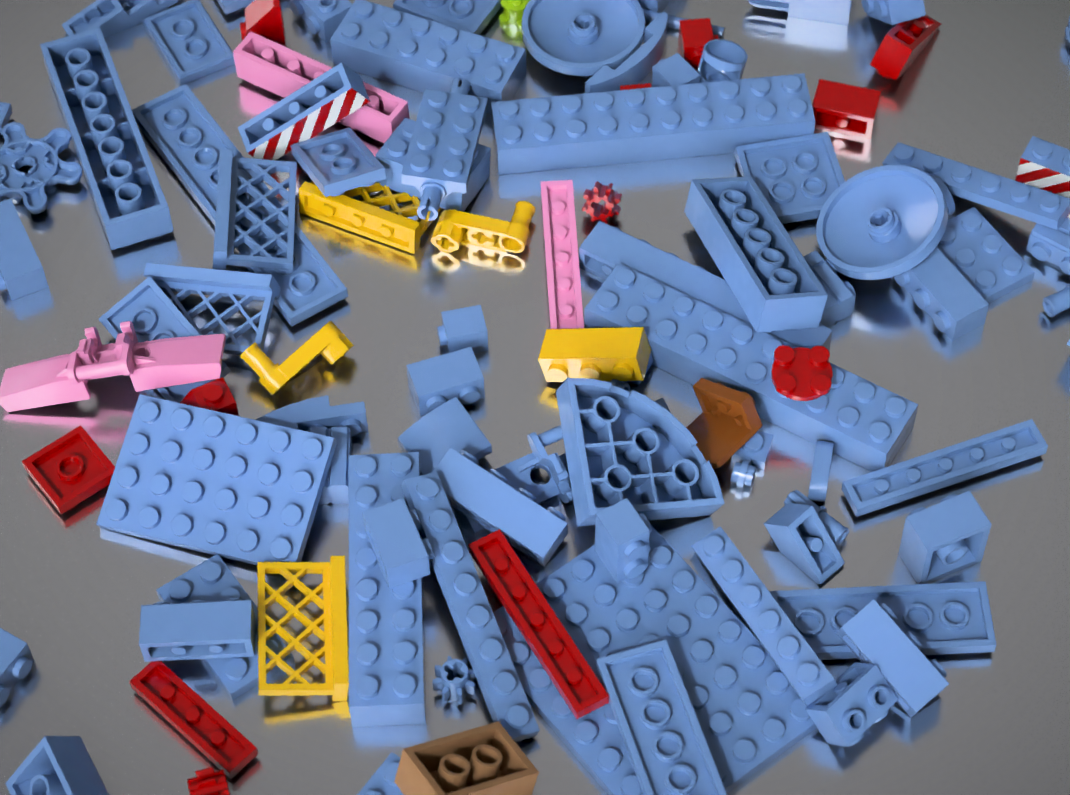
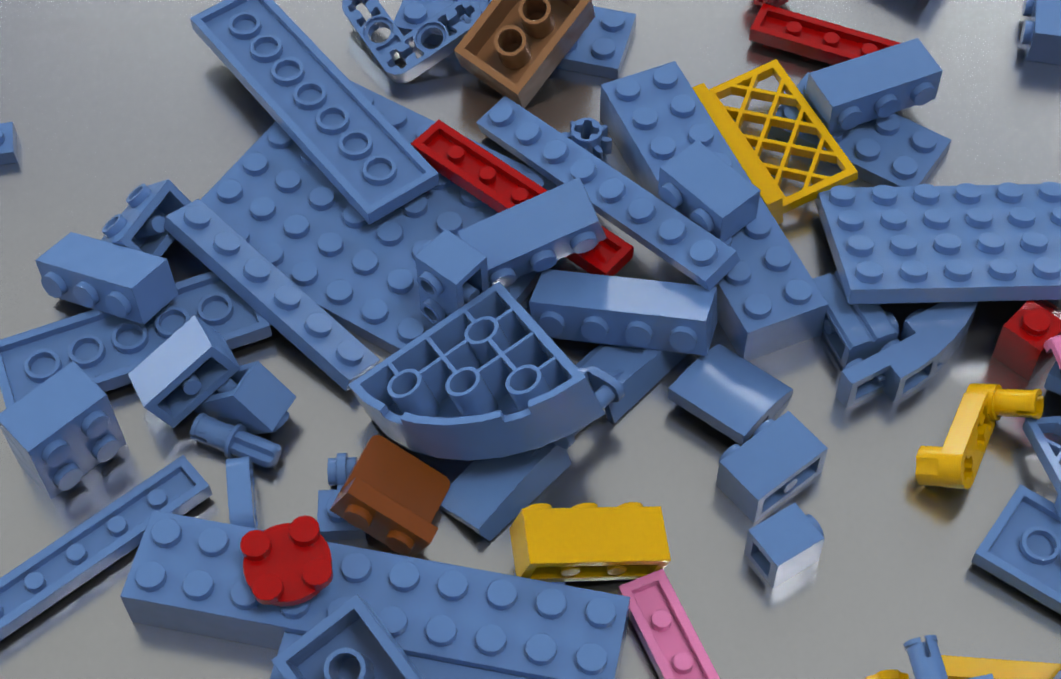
camera: 160 degrees right, 0 degrees up
none -> medium blue brick [128,315,240,428]
none -> medium blue brick [458,177,607,288]

